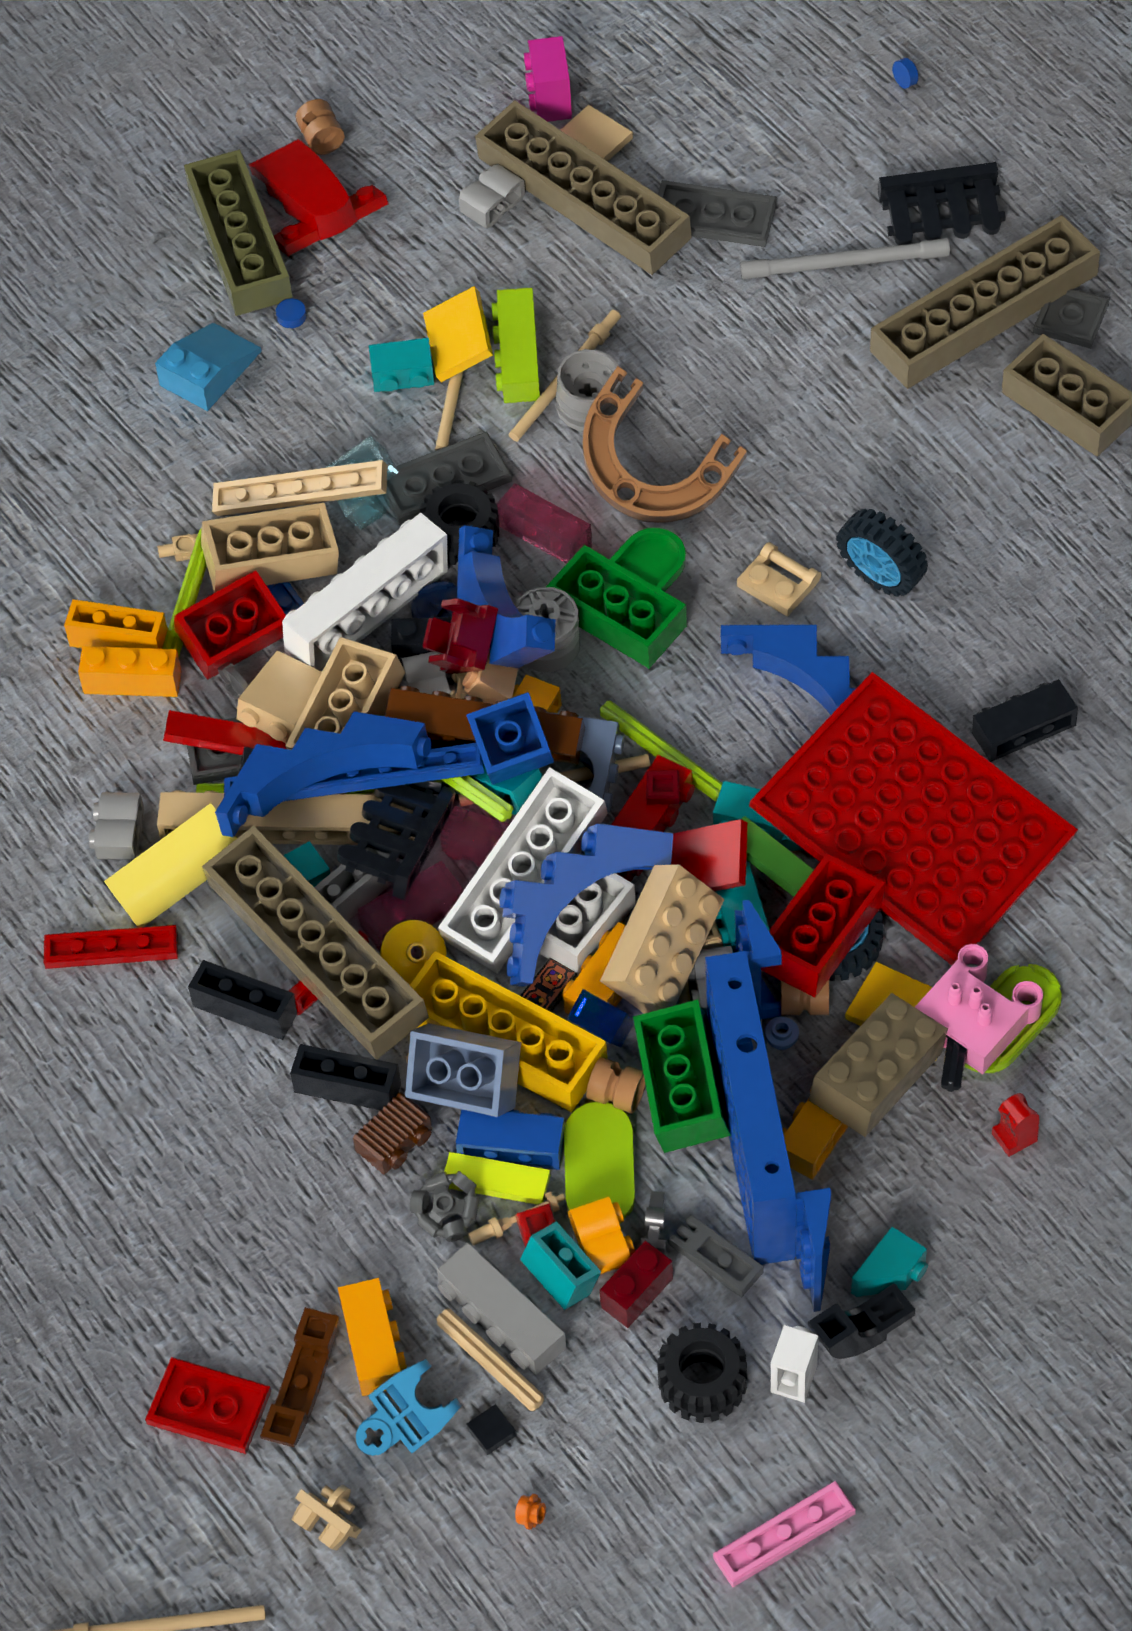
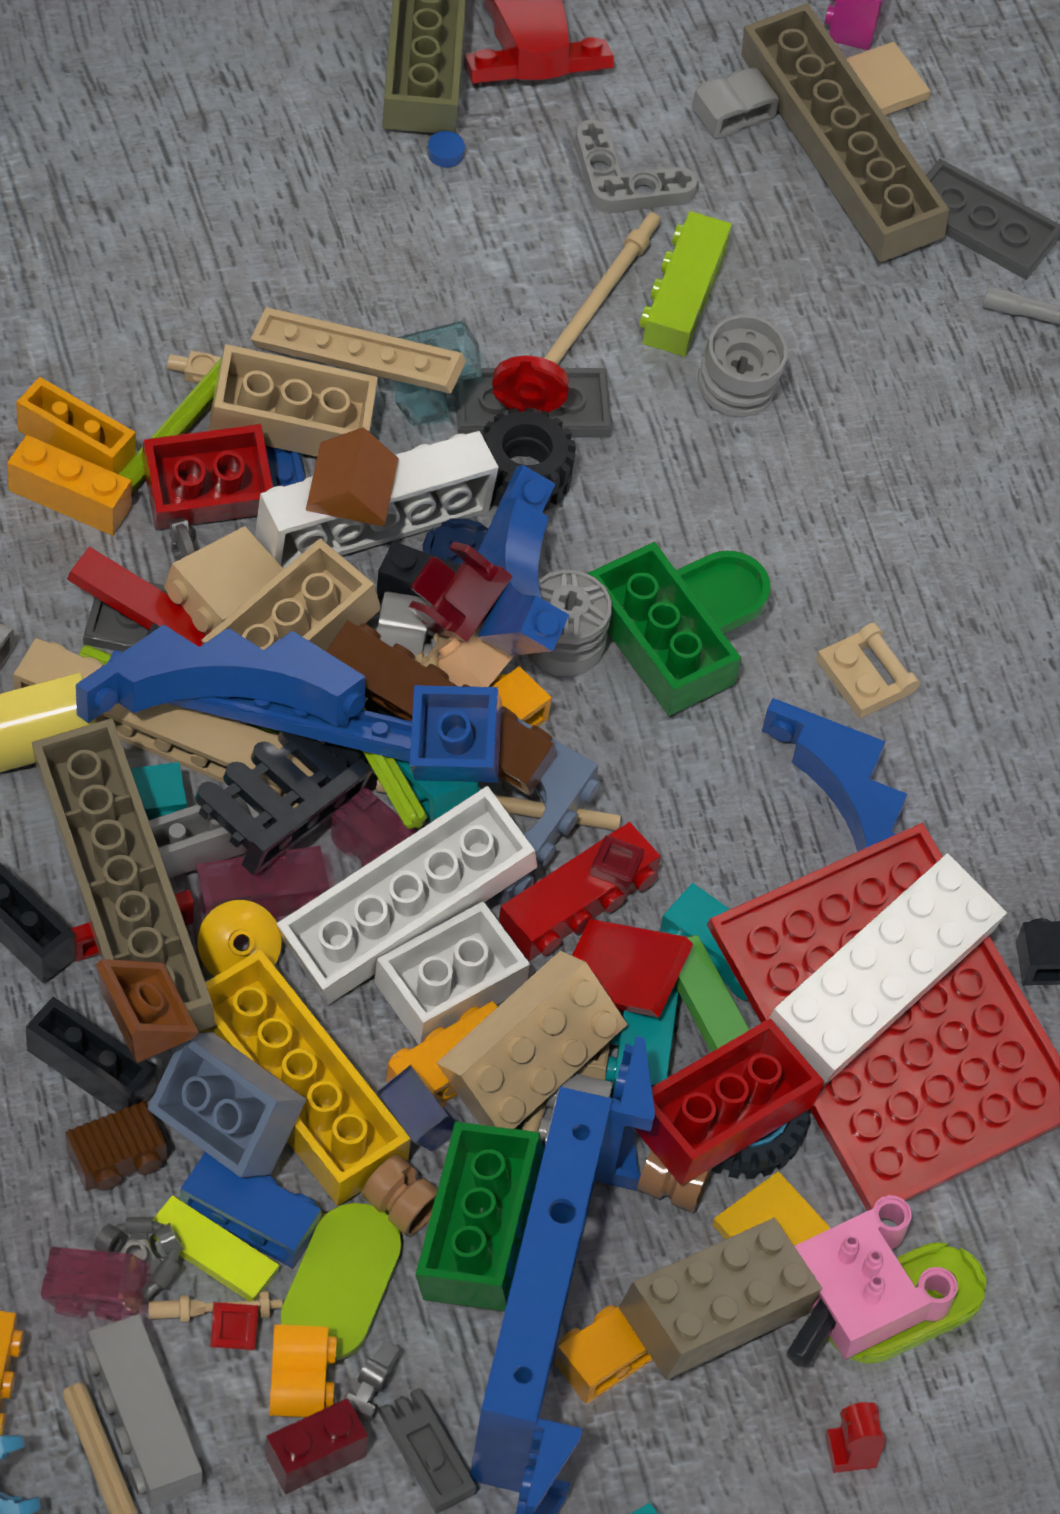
camera: 10 degrees right, 0 degrees up
dark azure slope [155,323,262,411] -> none
teal brick [369,338,434,392] -> none
yellow tile [423,286,493,382] -> none
clear pink brick [497,483,592,564] -> none
blue arch [499,823,673,987] -> none
tan bar [509,310,621,442] -> none
tile [520,958,578,1012] -> none
teal brick [520,1221,601,1310] -> none
medium nougat piece [583,366,747,523] -> none
lime axle [600,700,723,801] -> none
medium blue plate [765,1017,799,1050] -> none
black wheel [836,509,928,597] -> none
none -> clear pink brick [41,1247,148,1322]
none -> dark orange slope [96,959,199,1063]
none -> dark orange slope [306,427,399,527]
none -> red tile [492,355,569,414]
none -> light grey beam [575,120,697,213]
none -> white brick [768,853,1007,1087]

